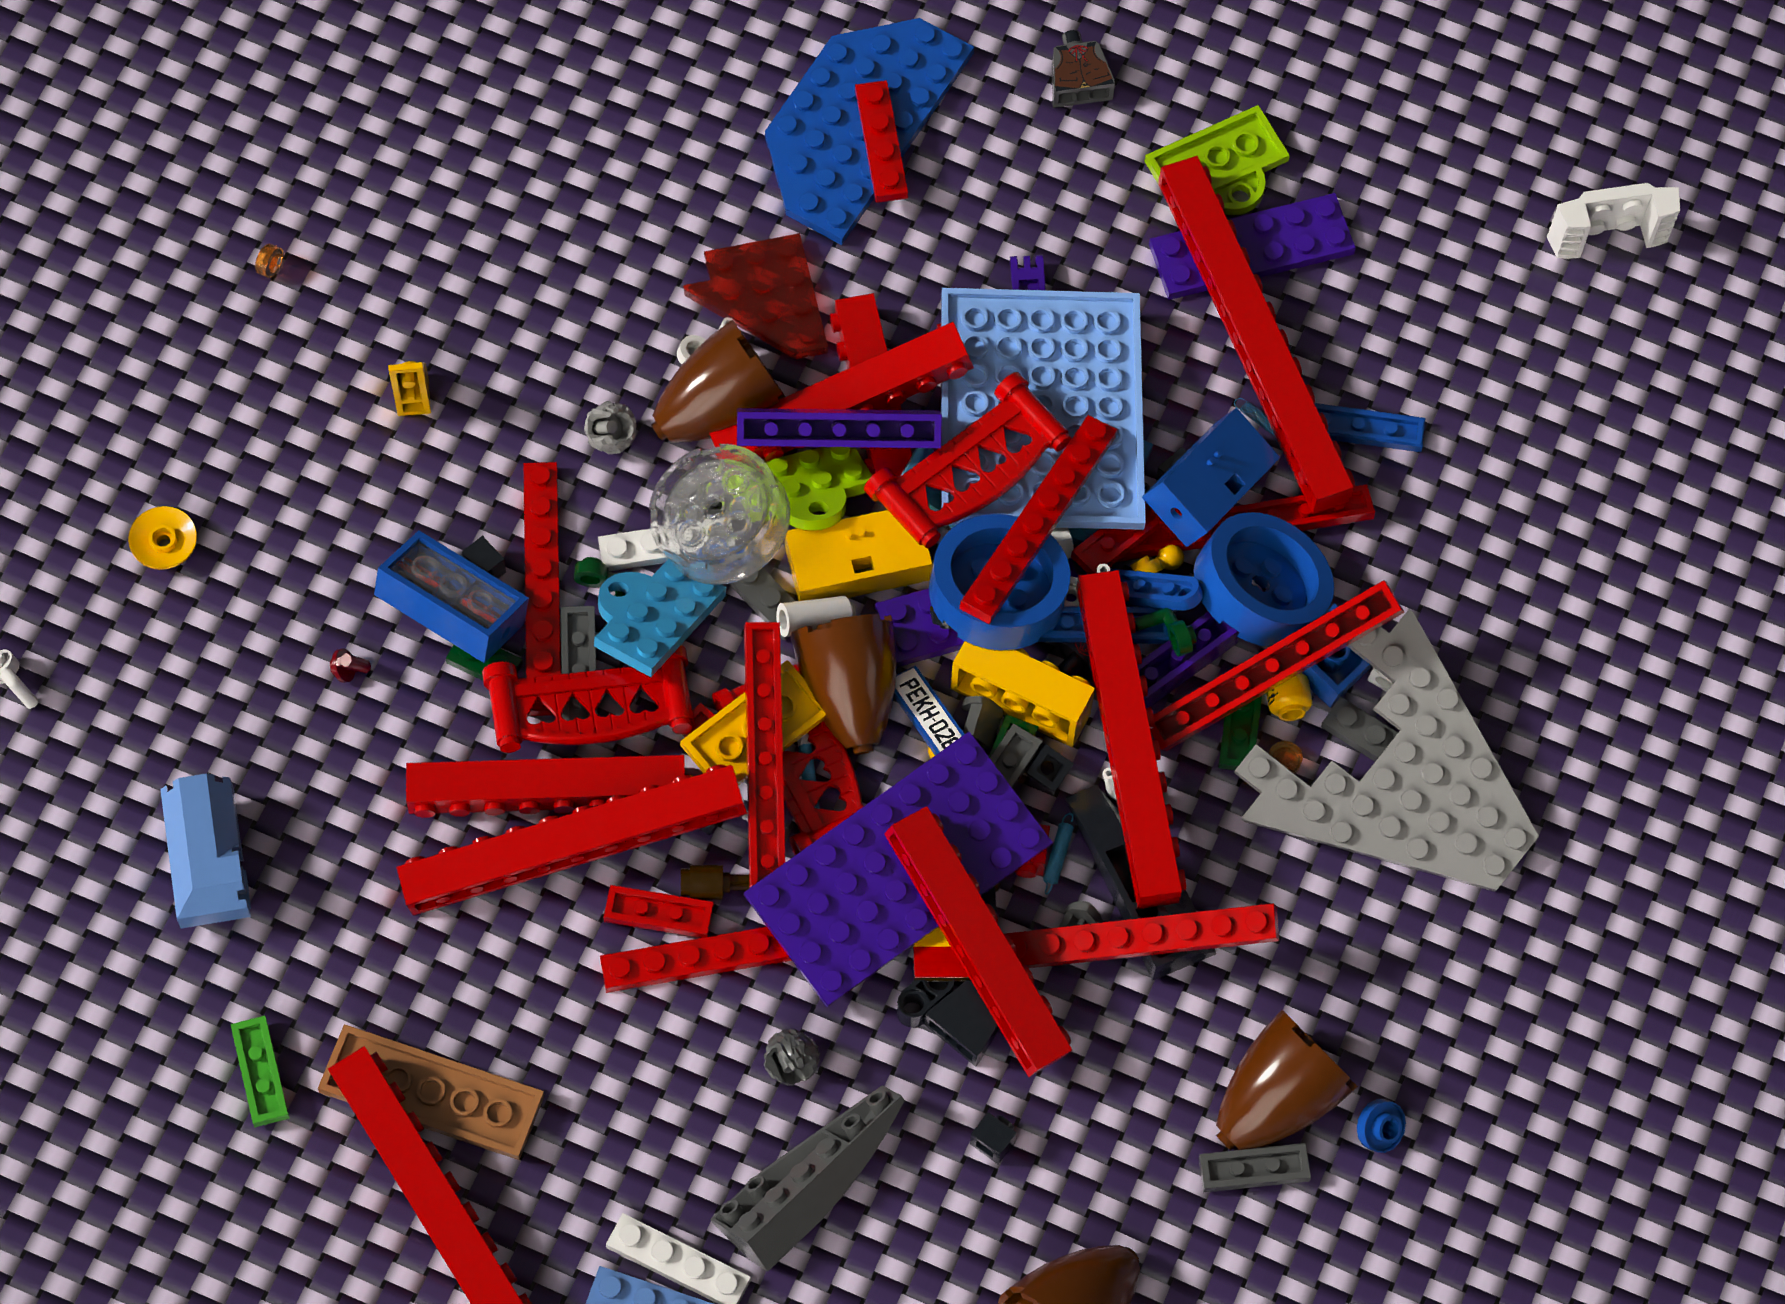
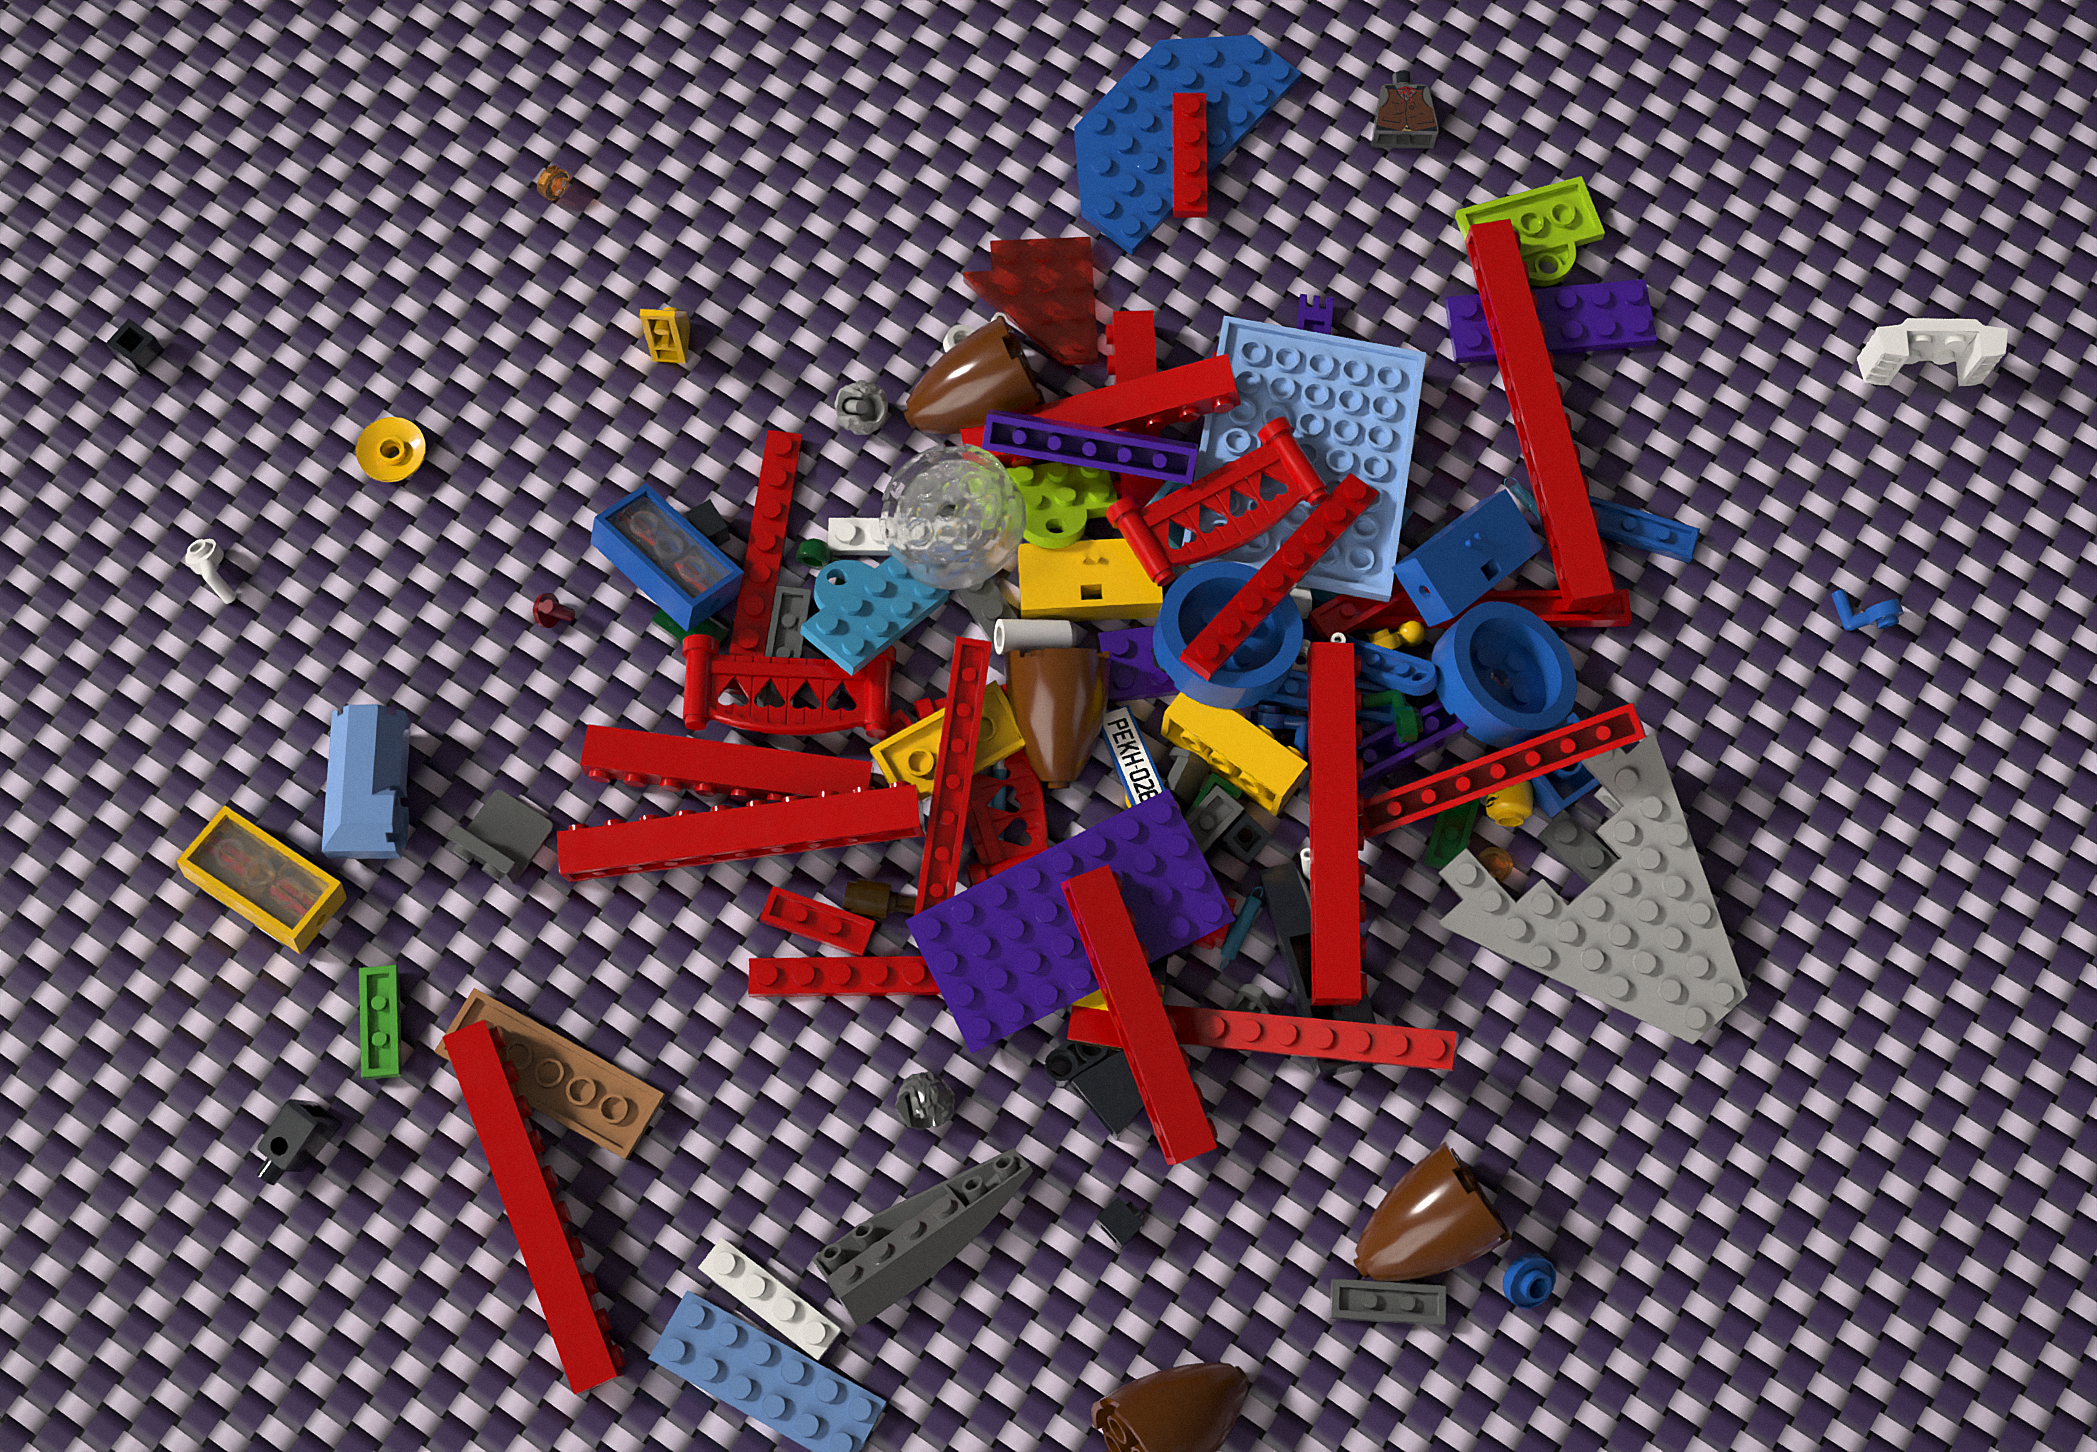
camera: 10 degrees right, 5 degrees up
none -> brick [176,805,347,955]
none -> black torso [256,1099,343,1186]
none -> dark grey bracket [447,789,554,885]
none -> blue plate [1250,704,1308,760]
none -> blue plate [1831,589,1904,631]

